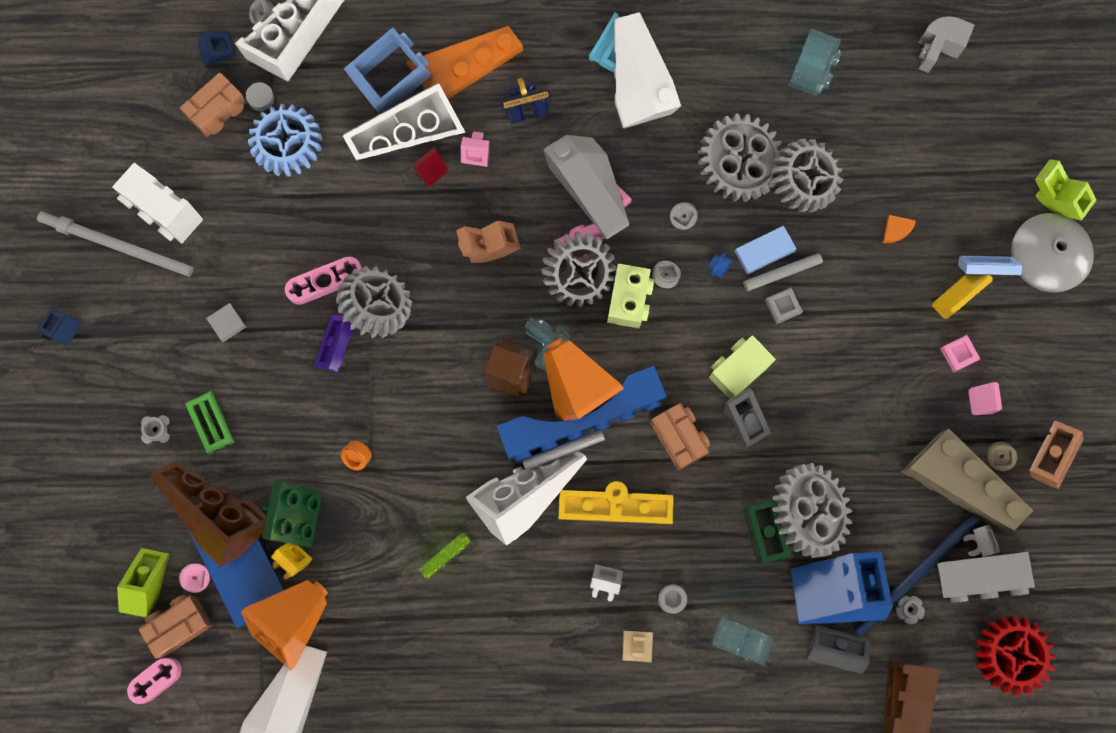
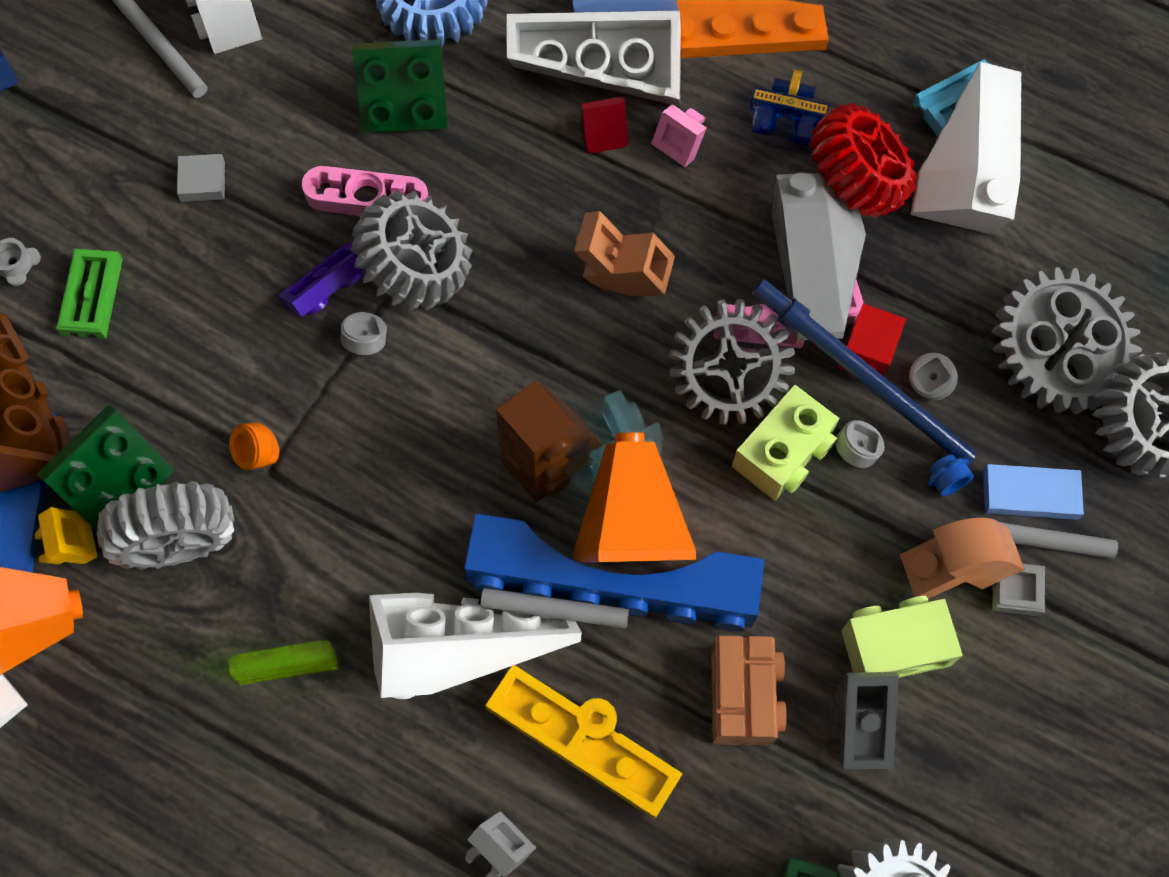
camera: 30 degrees right, 10 degrees down
none -> light grey gear [97,481,235,570]
none -> light grey tile [340,312,387,355]
none -> dark green plate [352,39,448,133]
none -> dark blue bar [751,278,977,463]
none -> red gear [809,102,917,218]
none -> red brick [838,303,906,379]
none -> nougat brick [900,518,1025,599]

